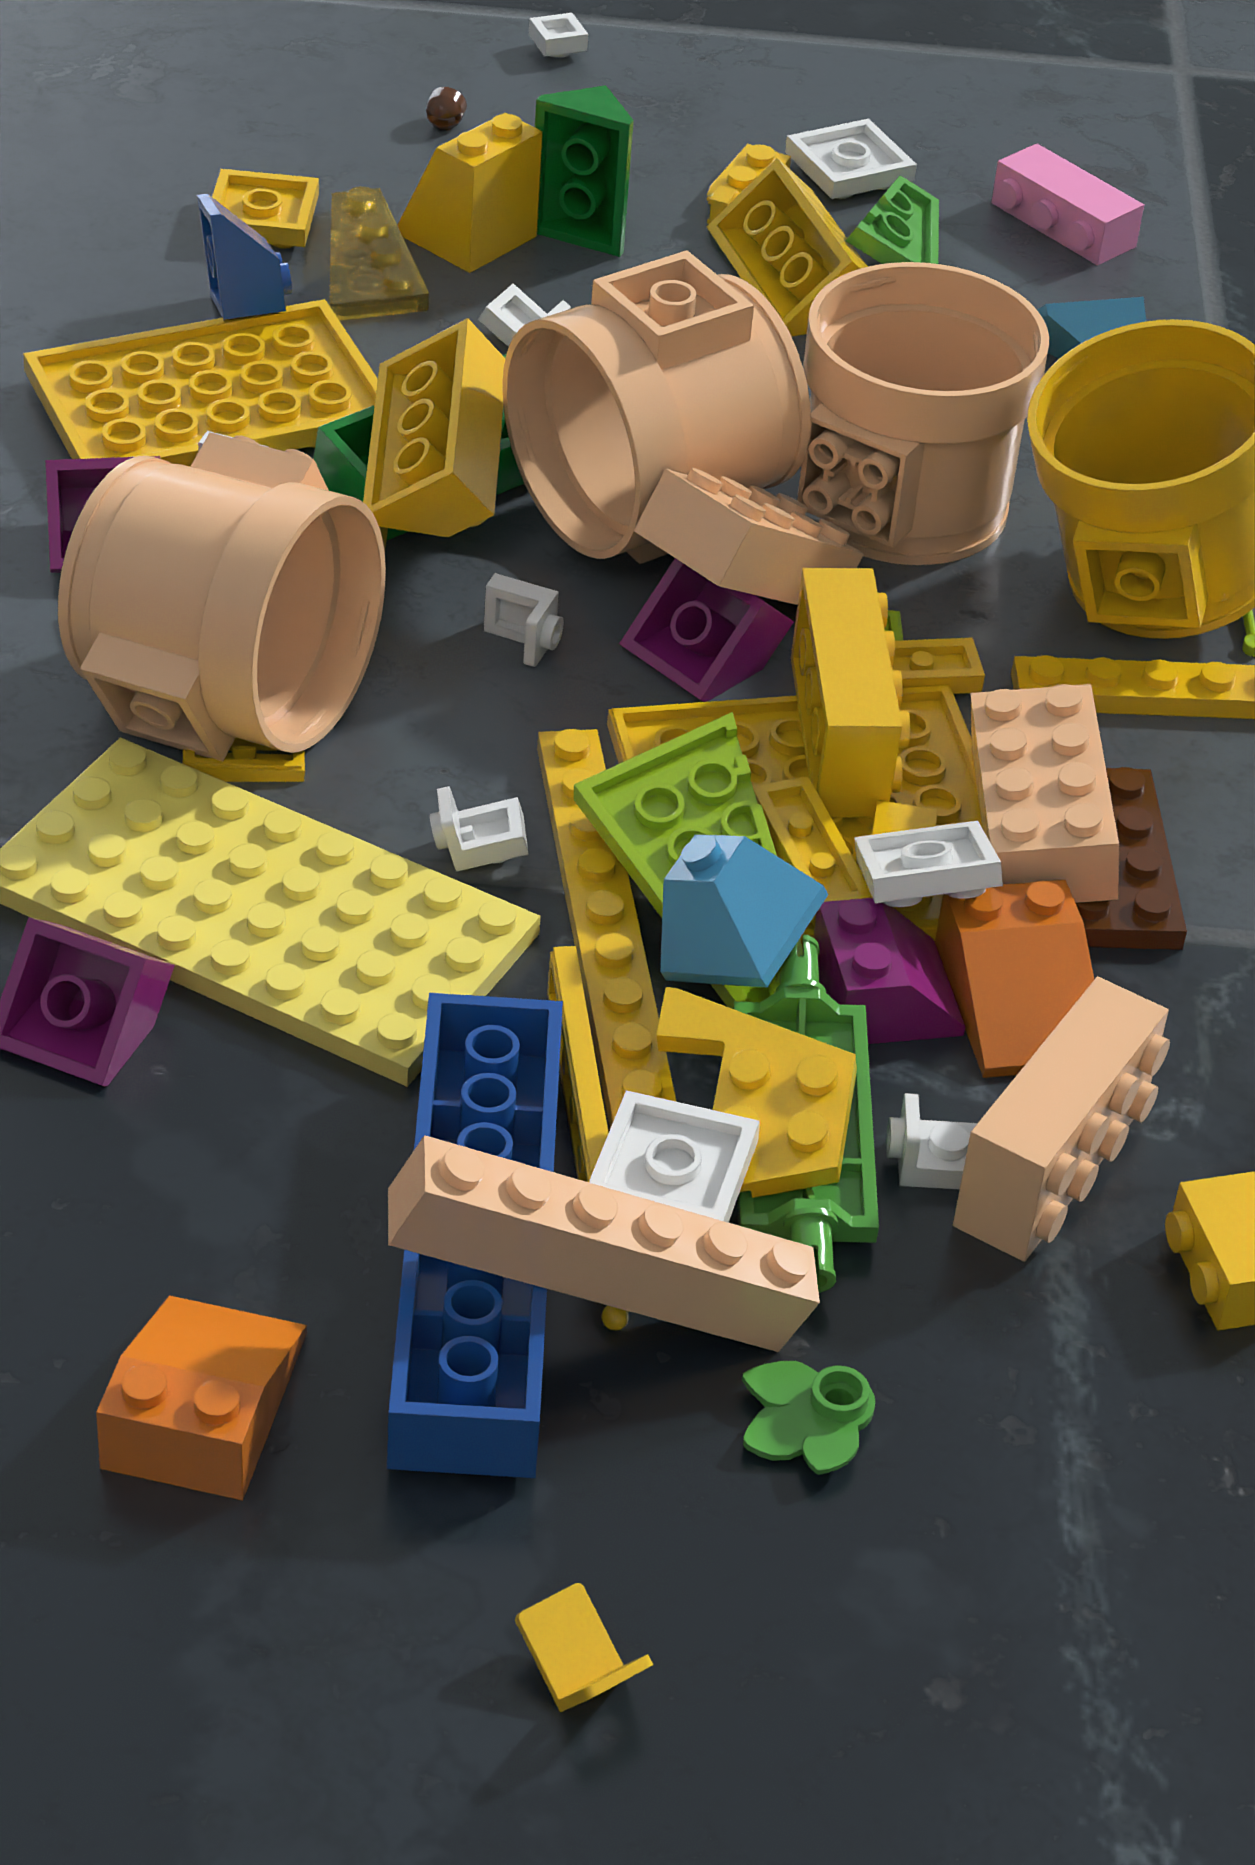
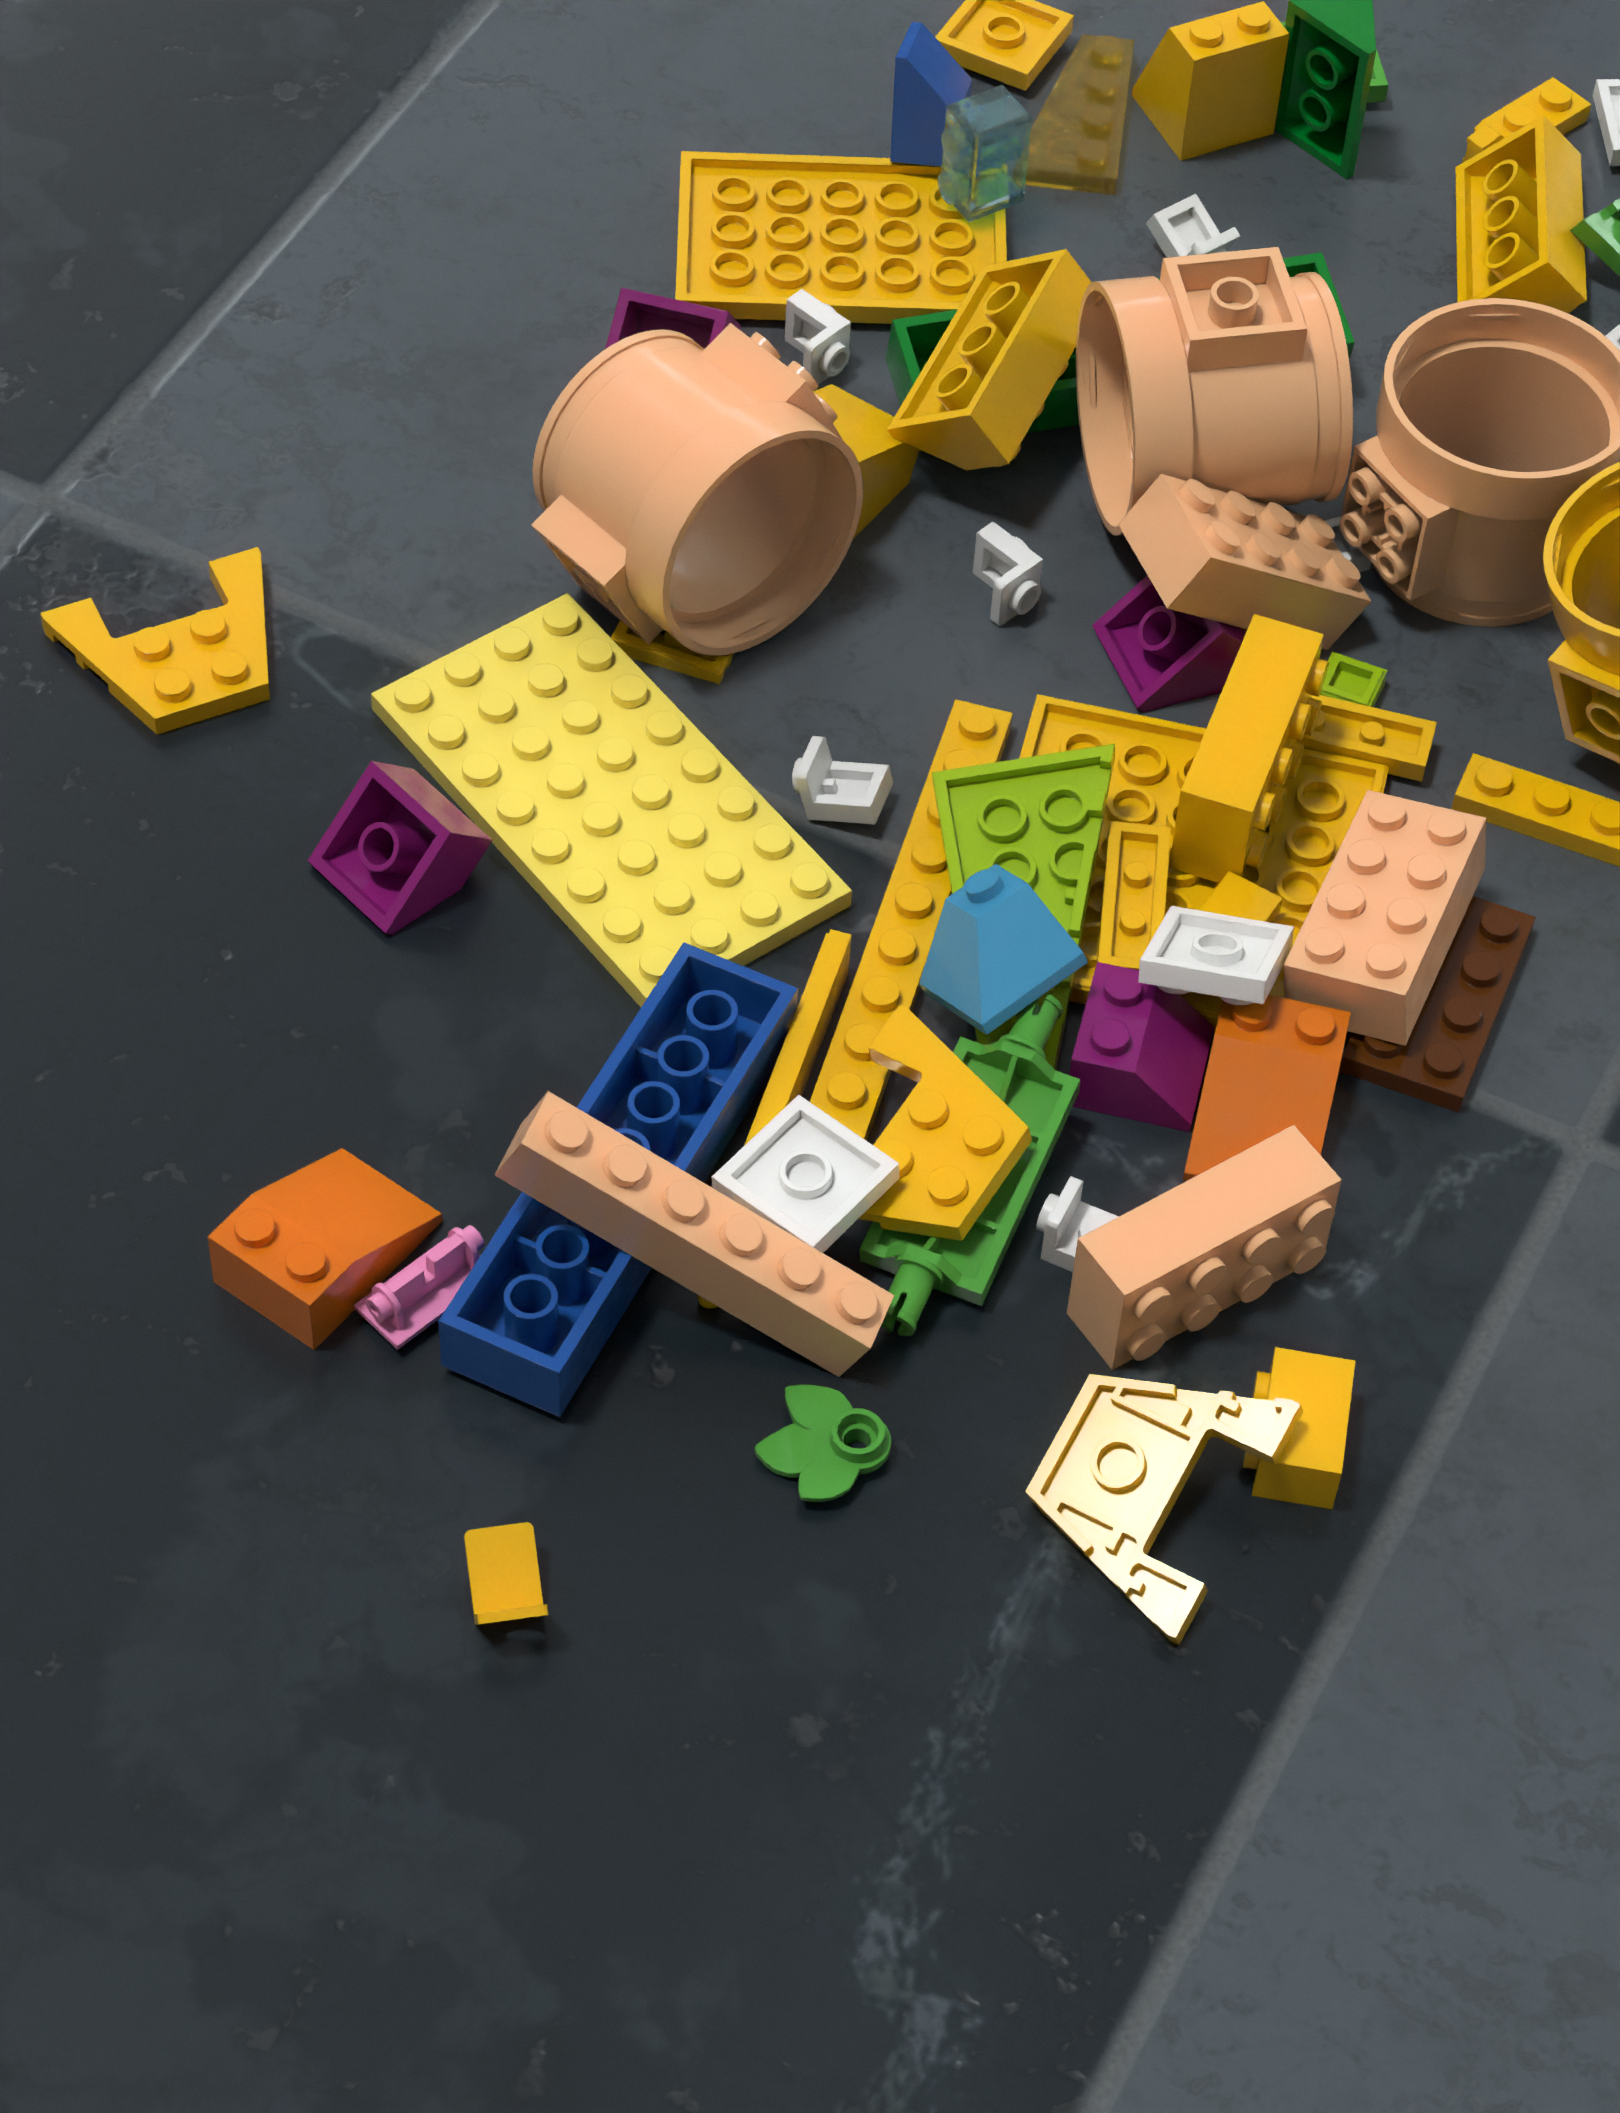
camera: 25 degrees right, 10 degrees up
none -> bright pink hinge [354,1225,485,1350]
none -> clear light blue brick [938,85,1032,222]
none -> wing [1025,1374,1304,1645]

